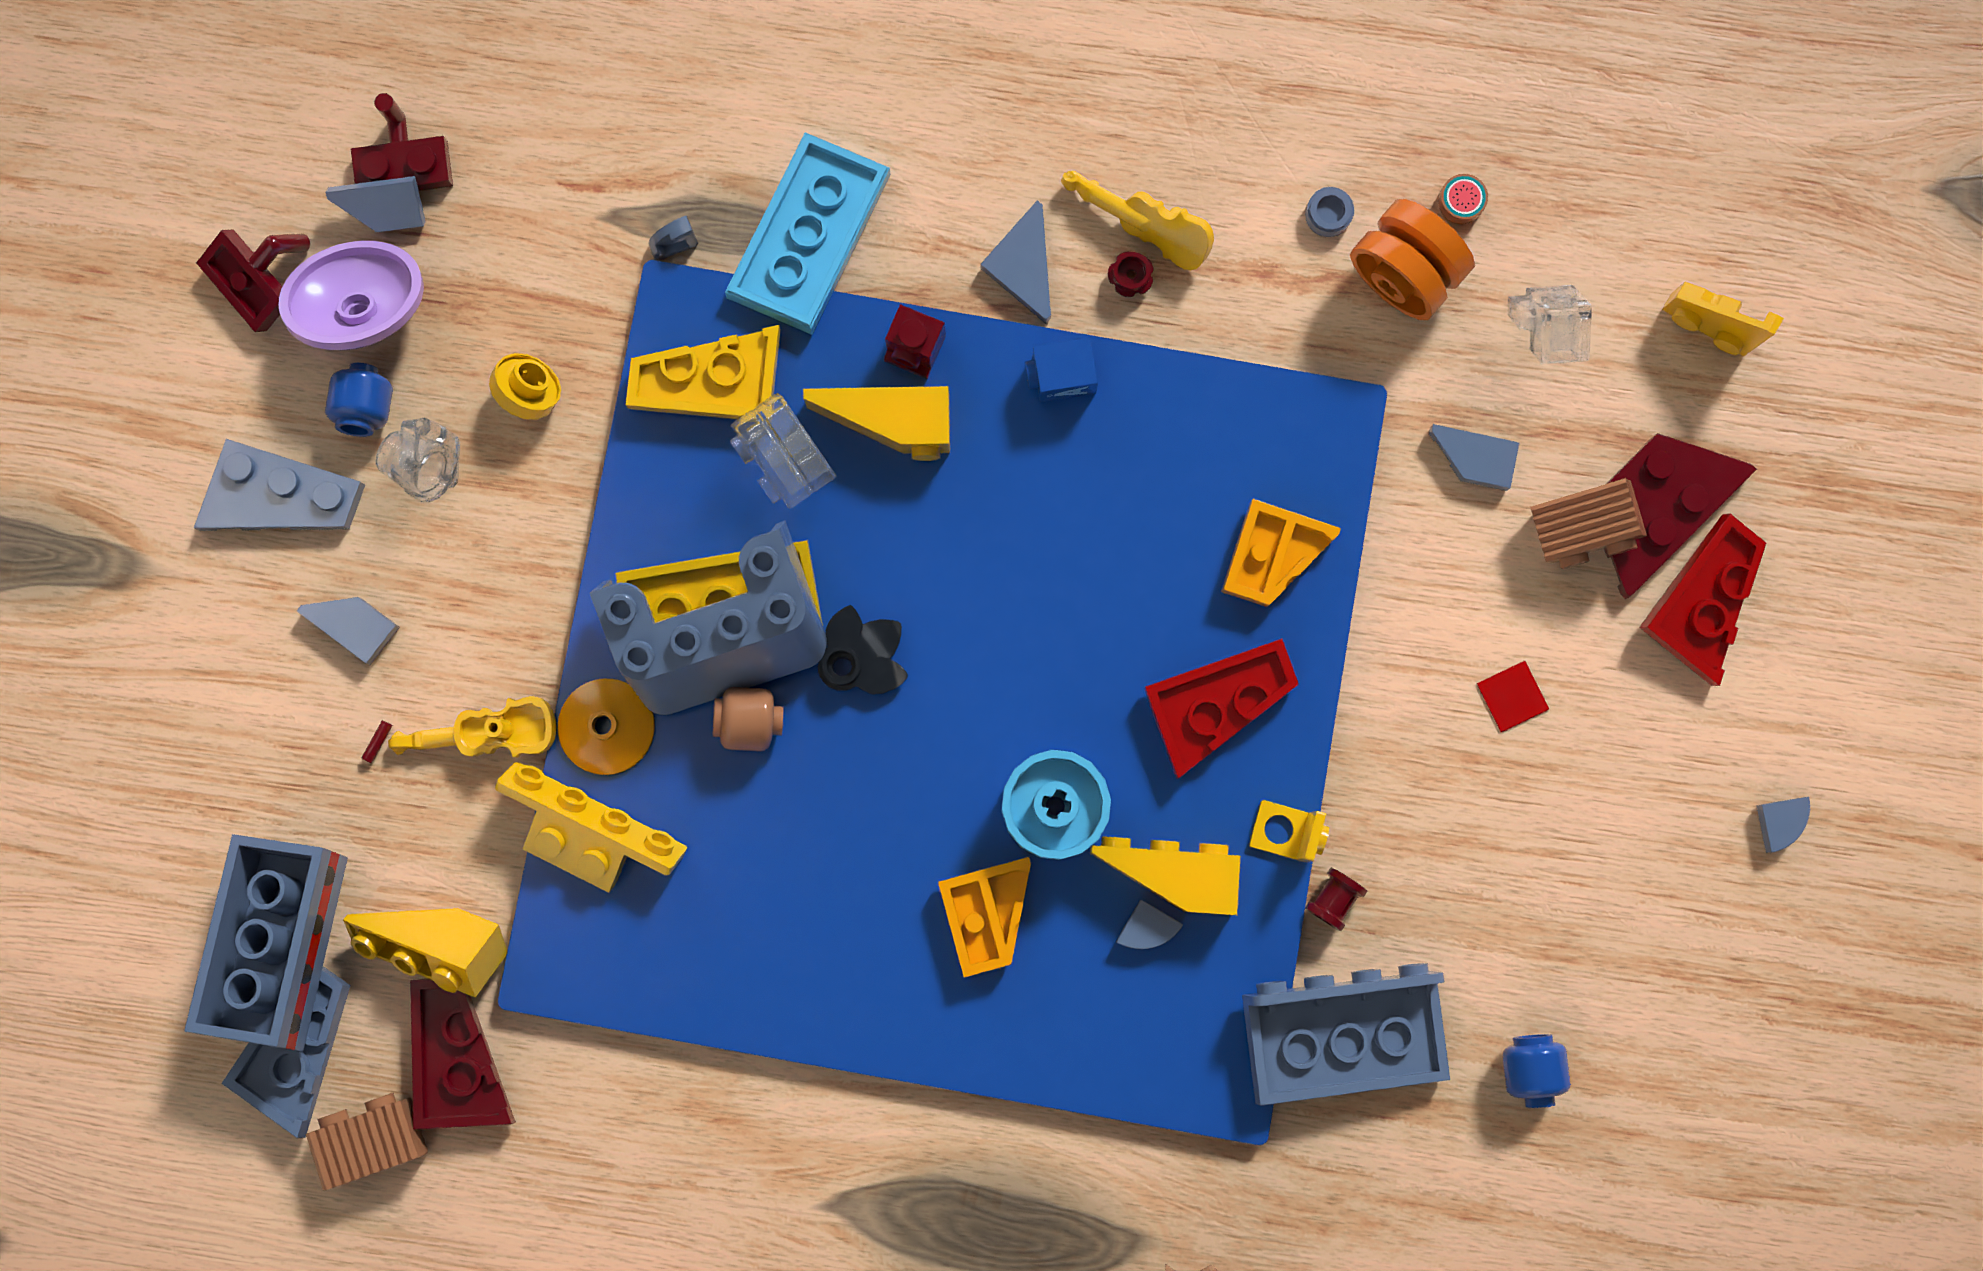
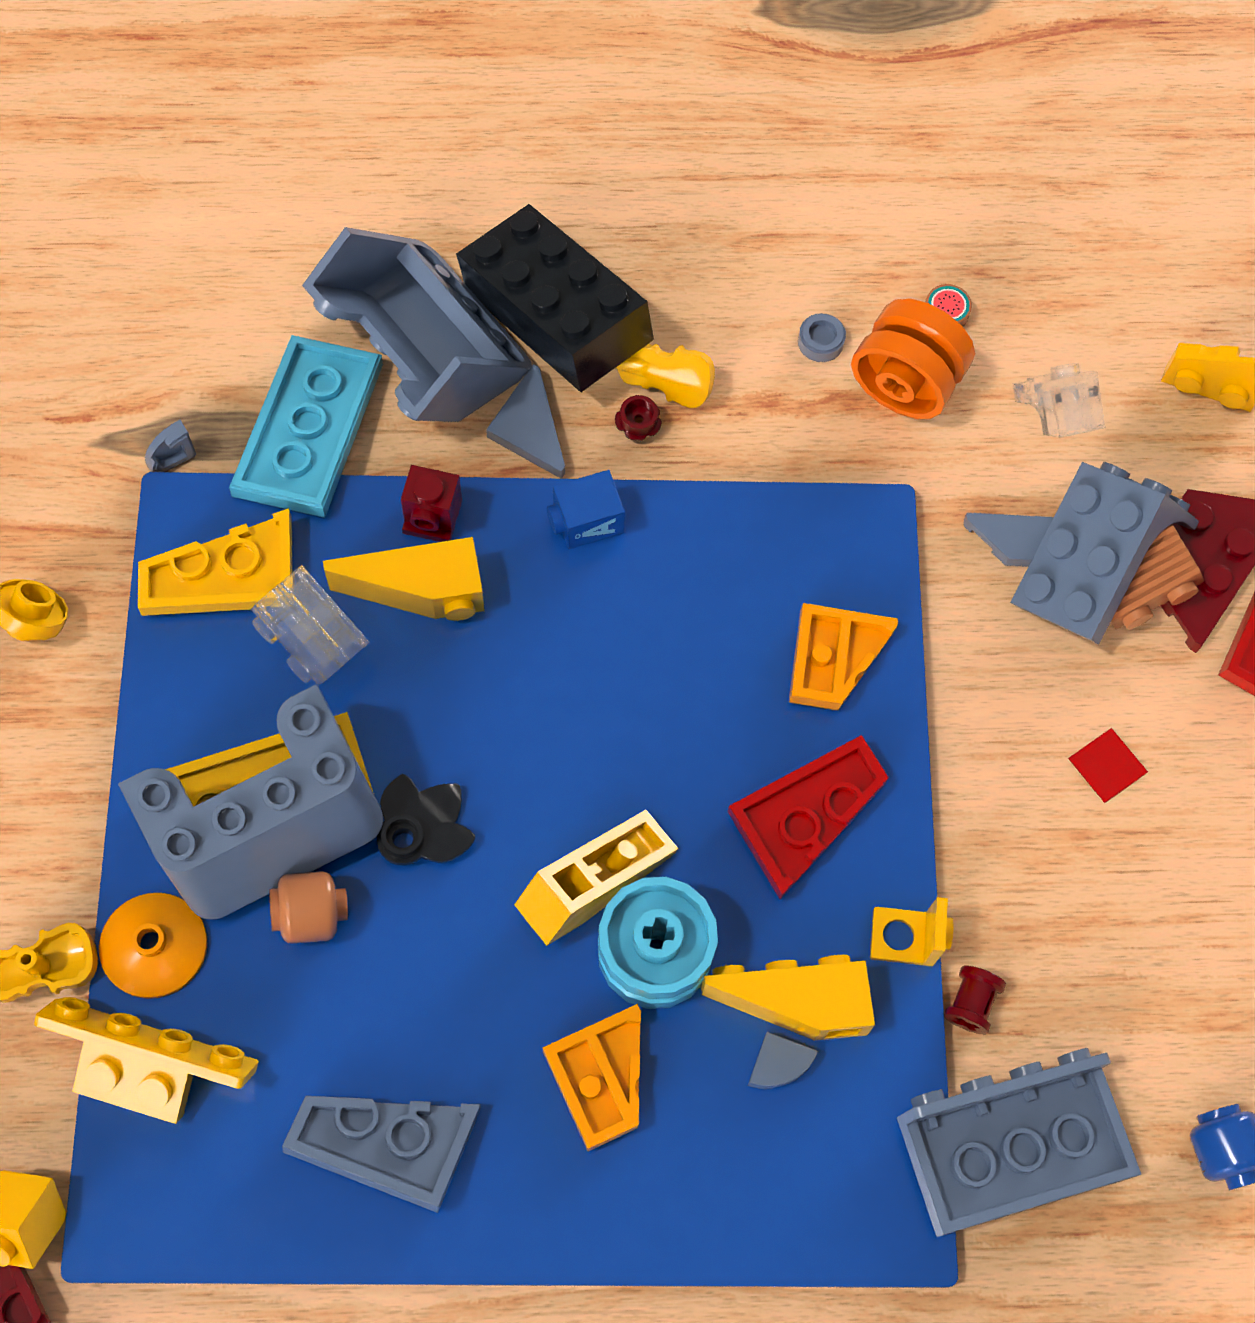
camera: 15 degrees left, 15 degrees down
none -> sand blue wing [282,1096,481,1213]
none -> sand blue windscreen [302,227,532,422]
none -> black piece [456,204,654,392]
none -> yellow slope [514,810,678,946]
none -> sand blue bracket [1010,462,1199,644]

